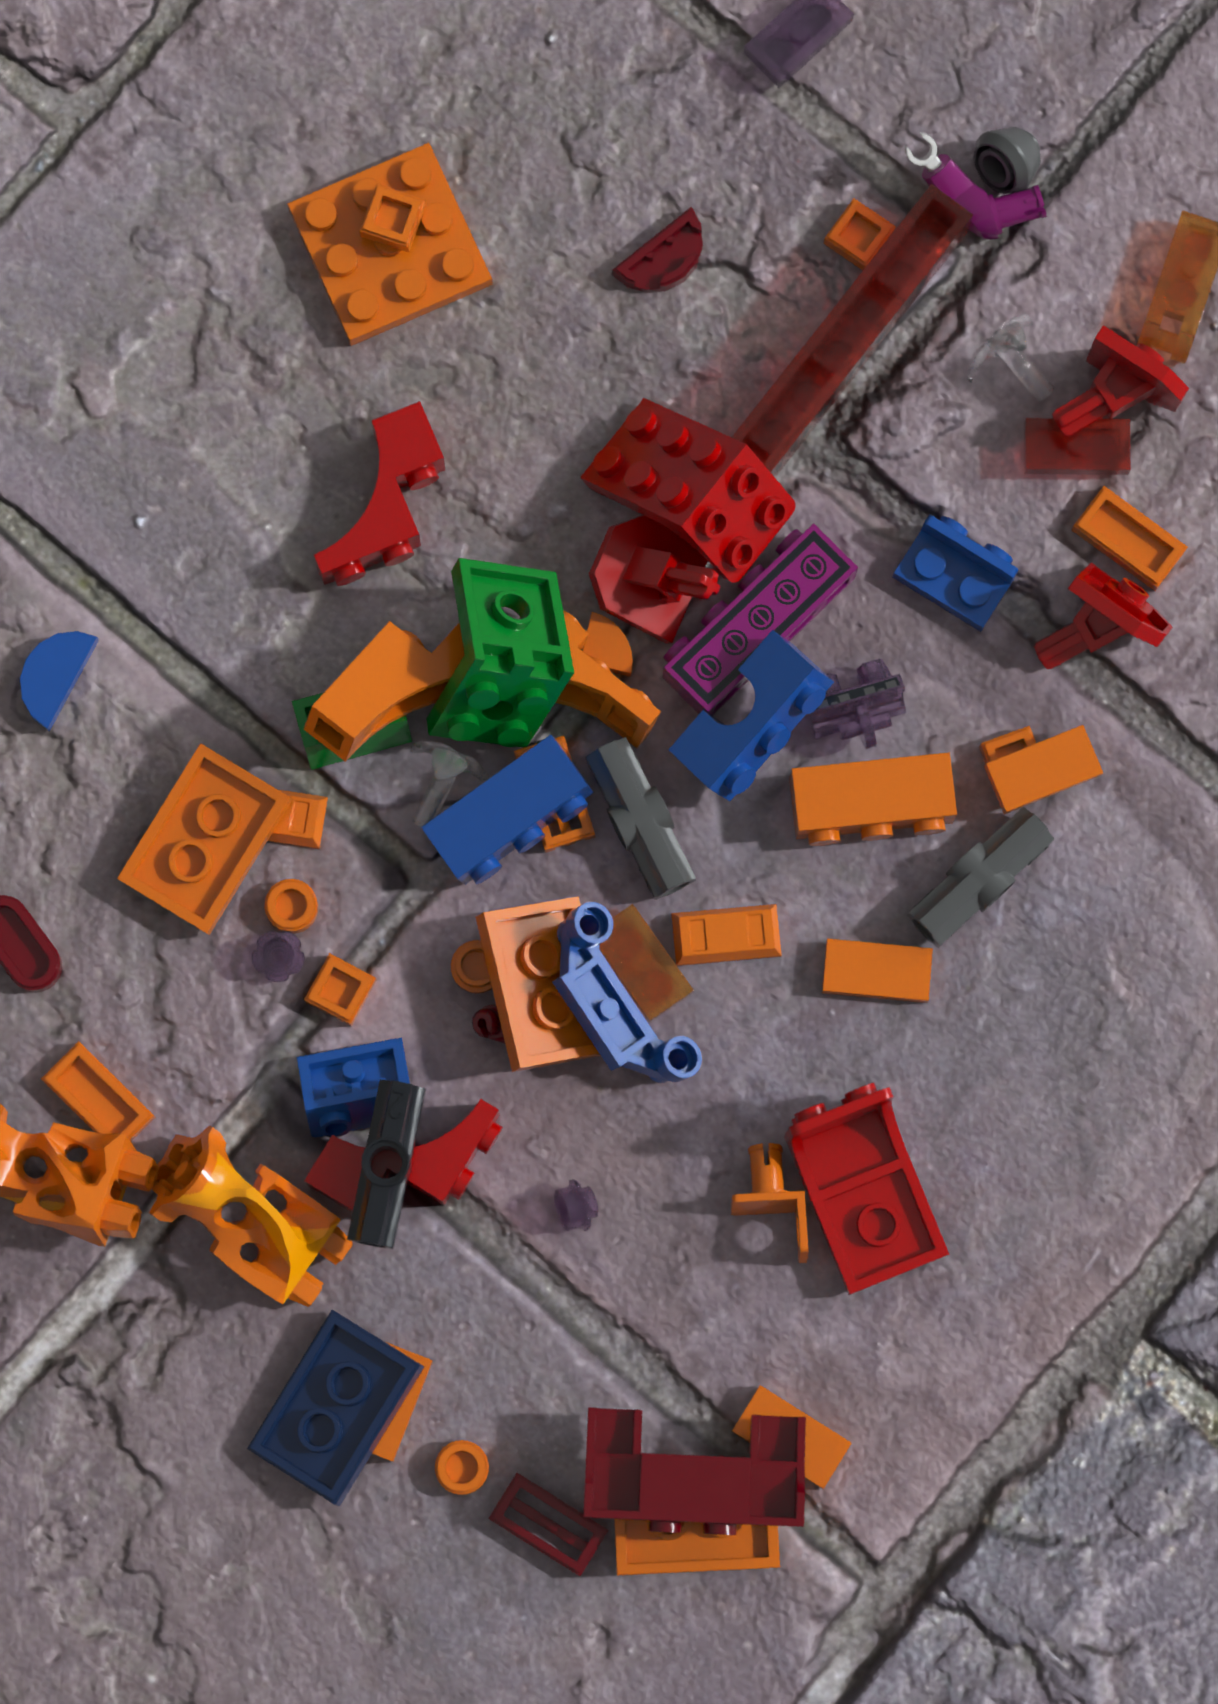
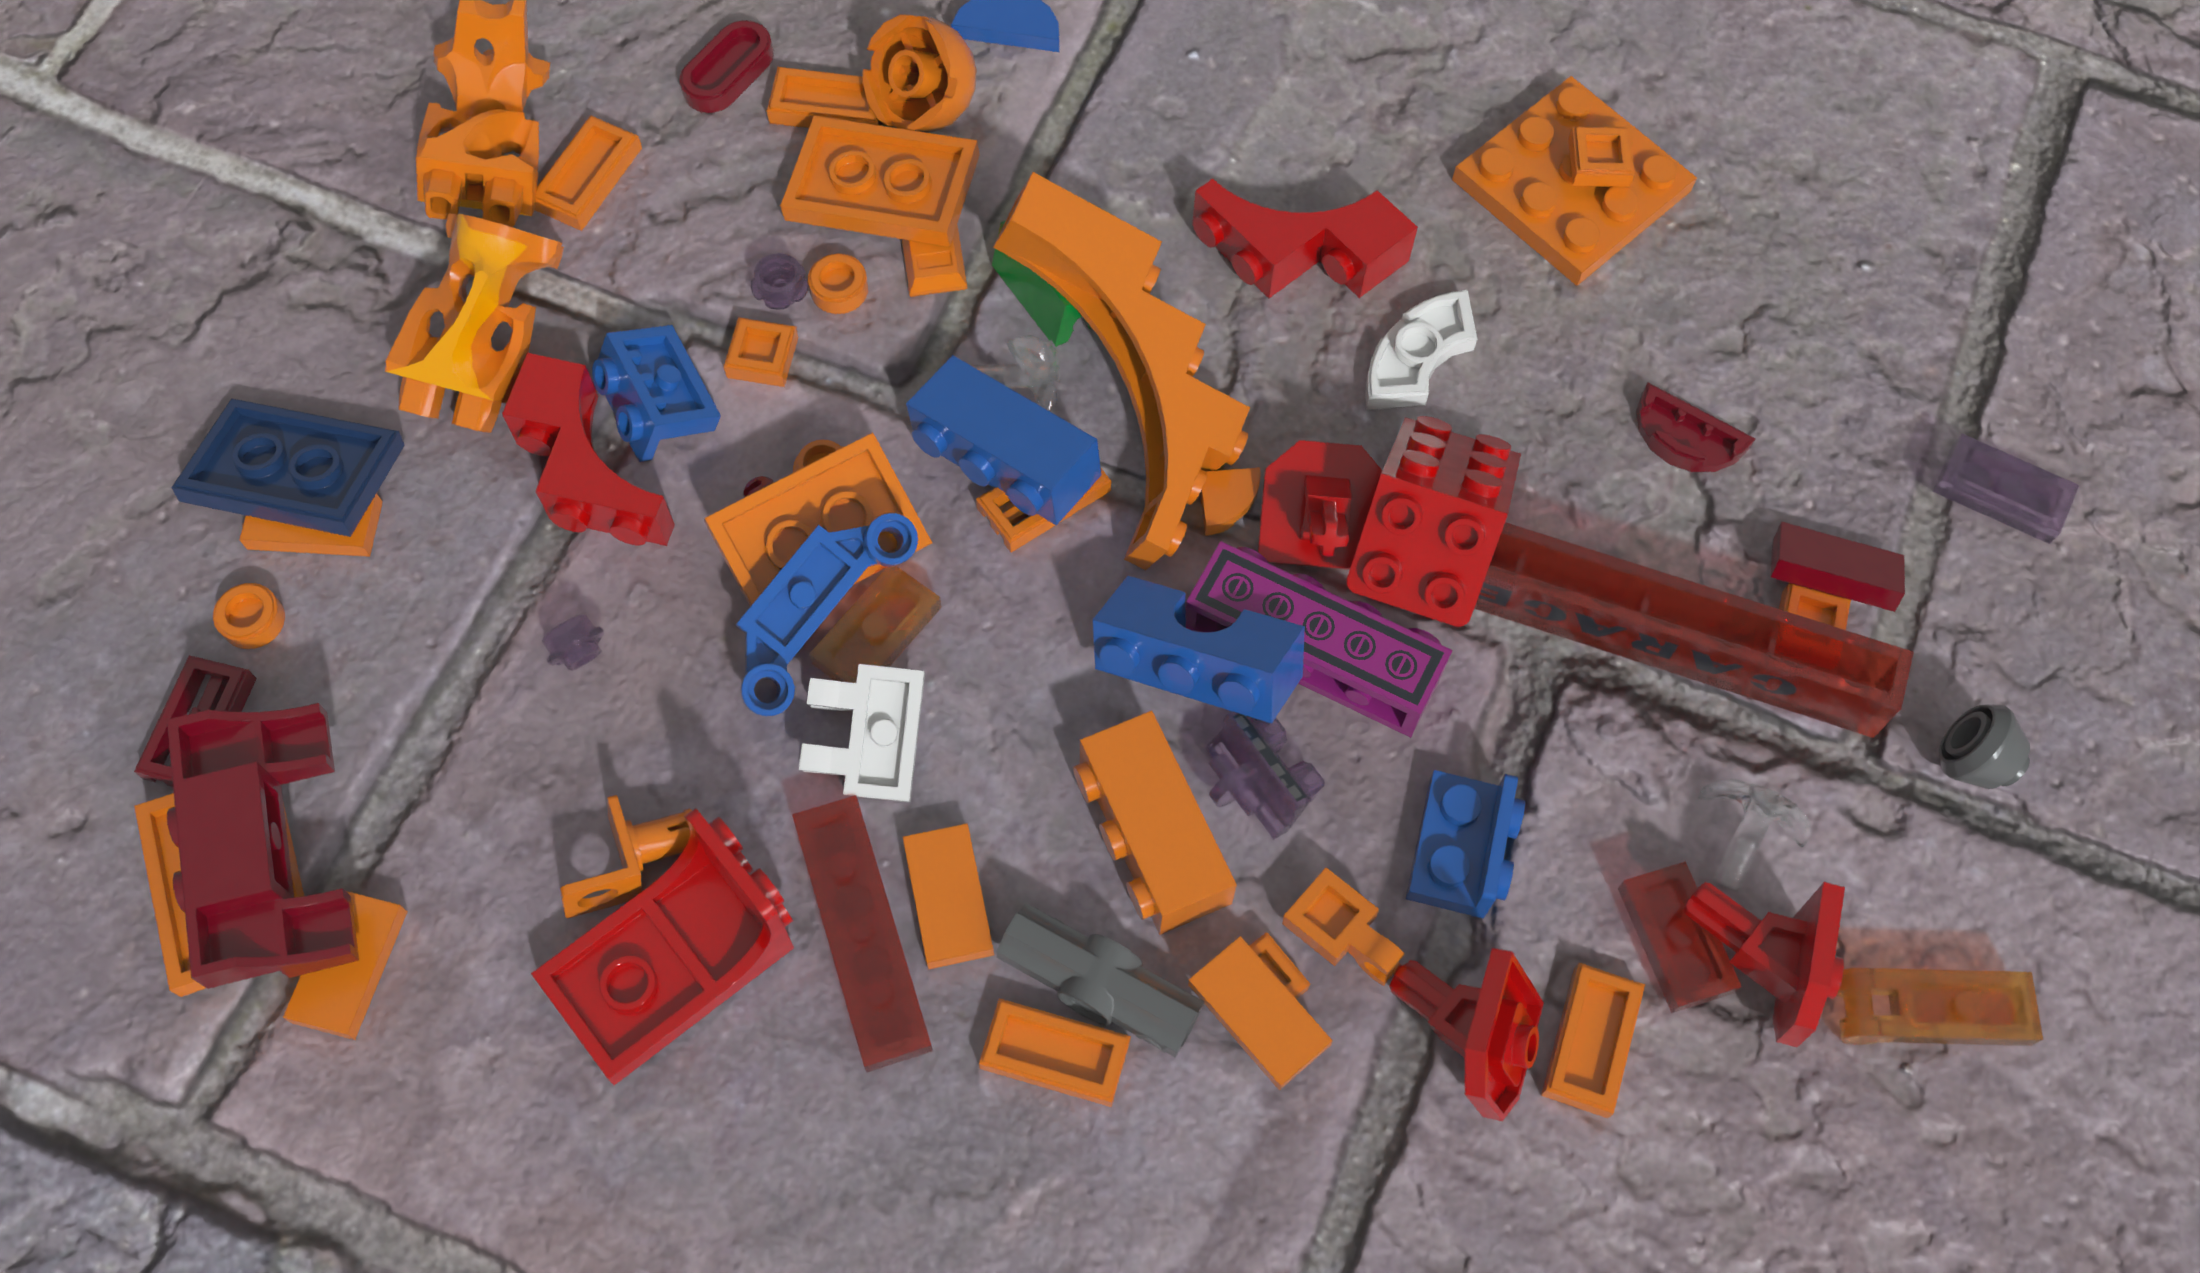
camera: 75 degrees right, 15 degrees down
black piece [347,1079,426,1249] -> none
green bracket [426,558,574,748] -> none
dark grey piece [585,737,696,900] -> none
orange tile [671,904,782,966] -> none
magenta arm [904,132,1047,240] -> none
none -> orange tile [767,67,882,128]
none -> clear red plate [792,795,933,1073]
none -> white plate [799,664,925,802]
none -> orange cylinder [862,15,977,133]
none -> orange tile [979,998,1131,1107]
none -> orange plate [1282,867,1404,986]
none -> white tile [1365,290,1477,410]
none -> dark red tile [1770,521,1905,612]

